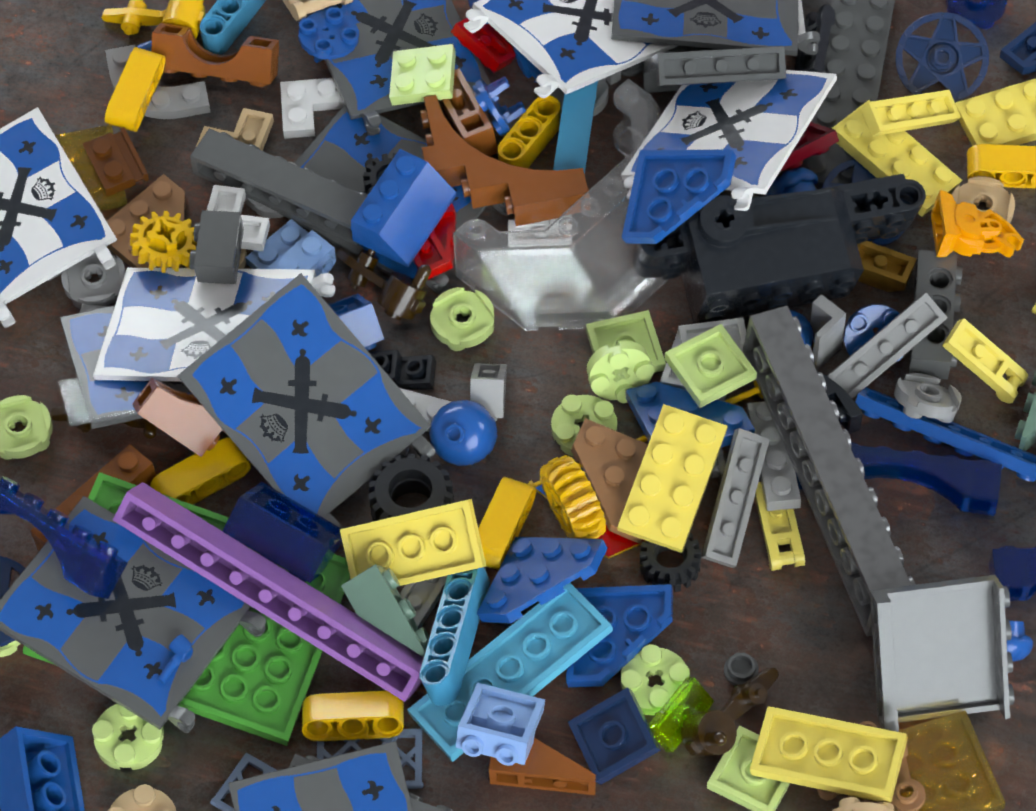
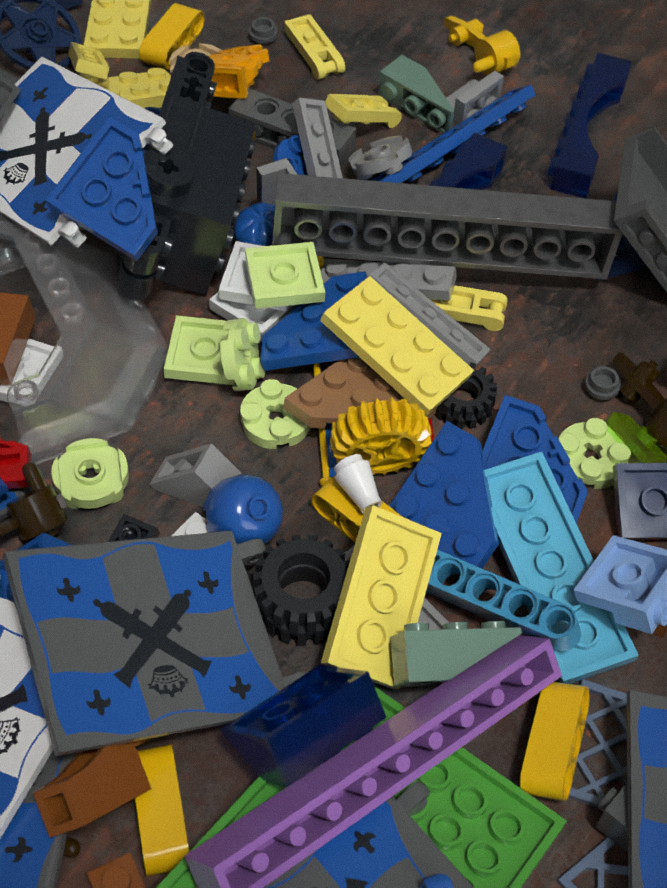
camera: 75 degrees left, 5 degrees down
none -> white cone [334,454,382,514]

